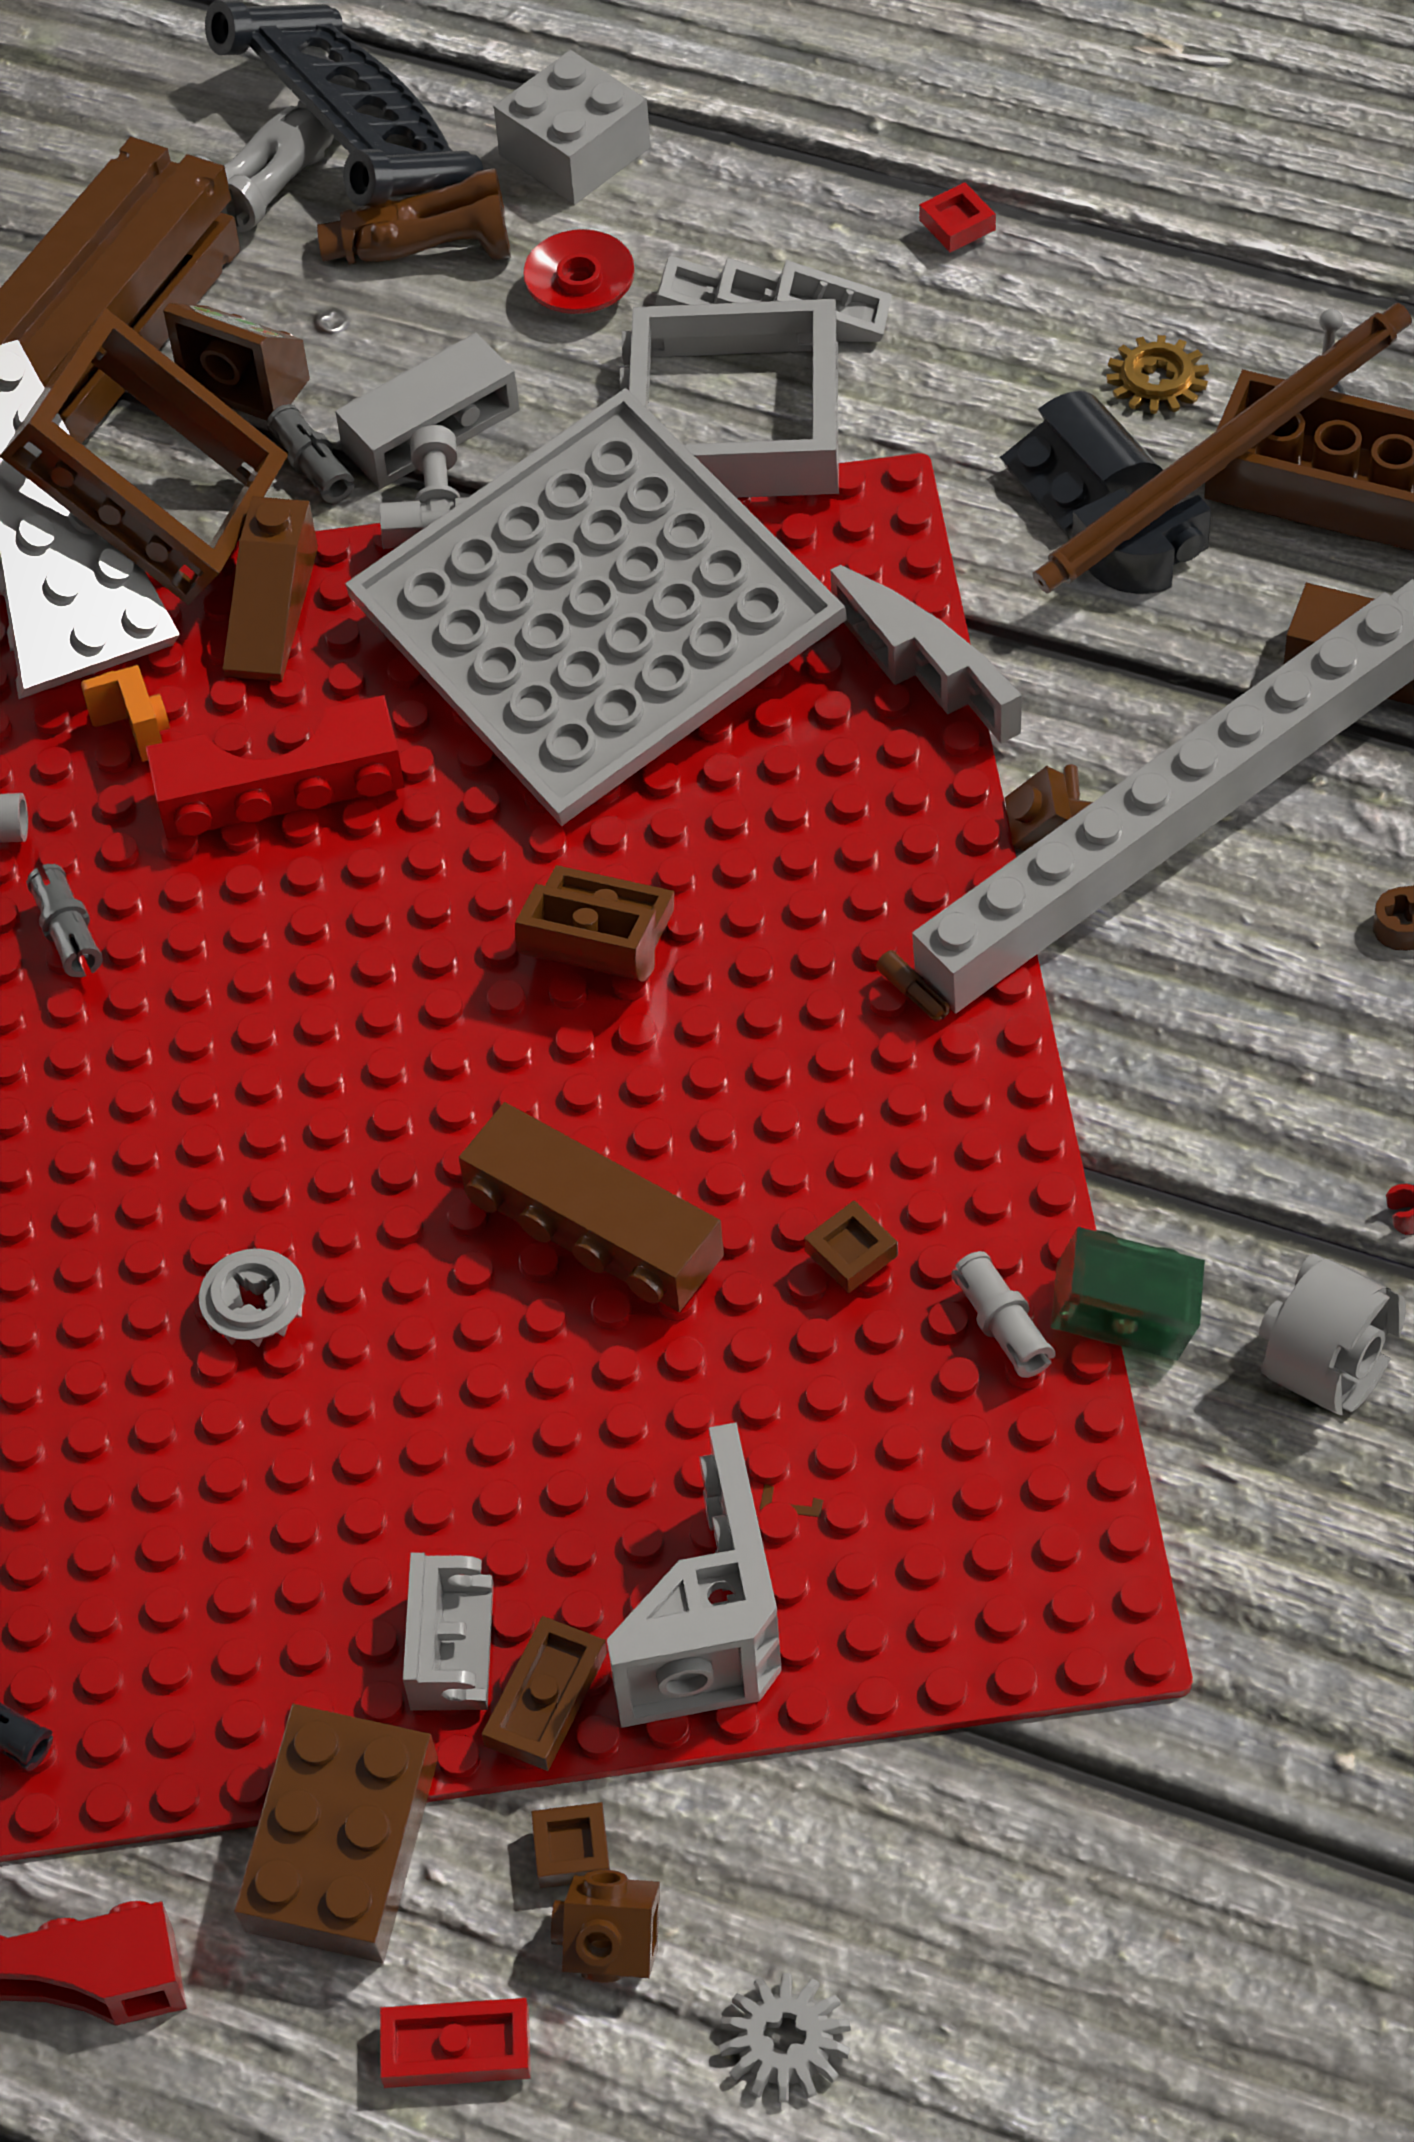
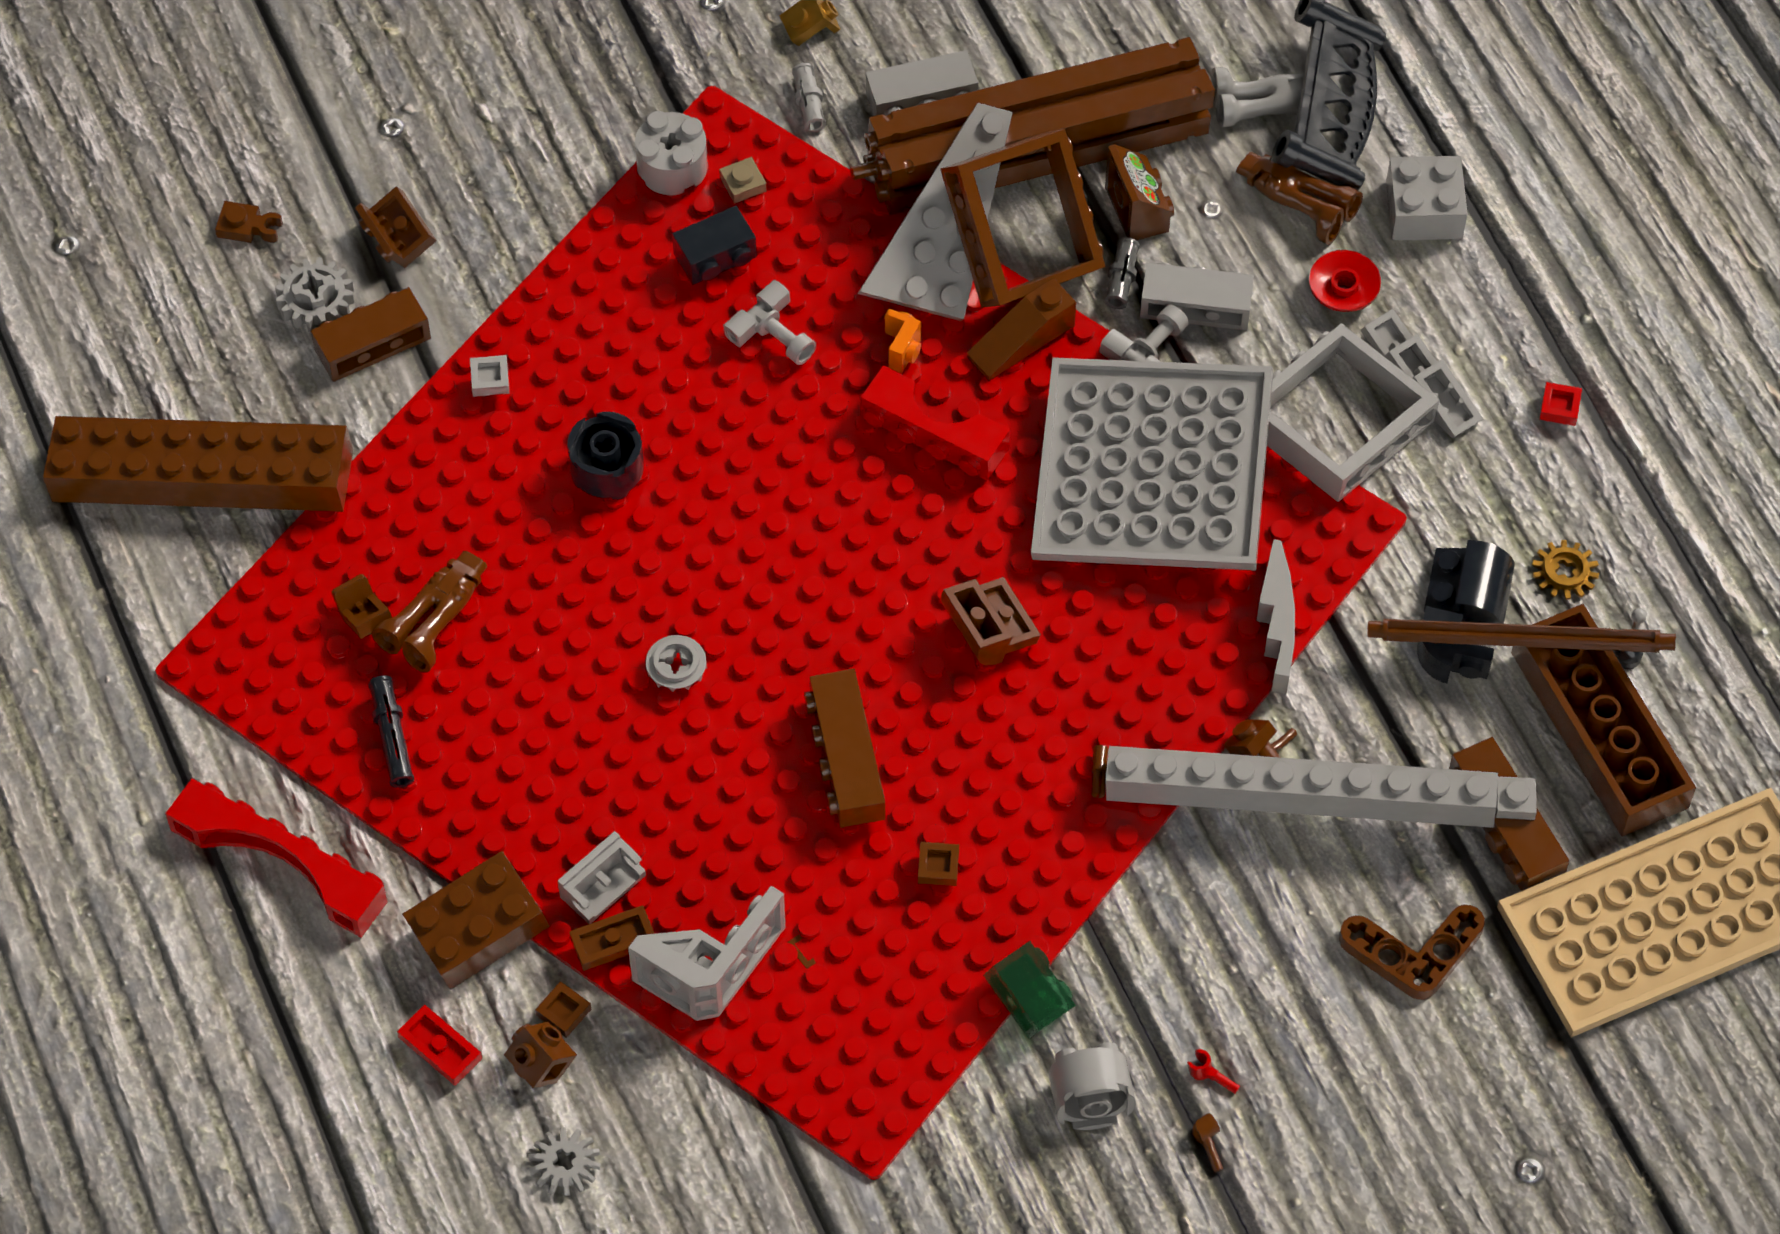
camera: 40 degrees right, 5 degrees up
dark grey pin [26,864,103,977] -> none
light grey pin [951,1251,1055,1378] -> none

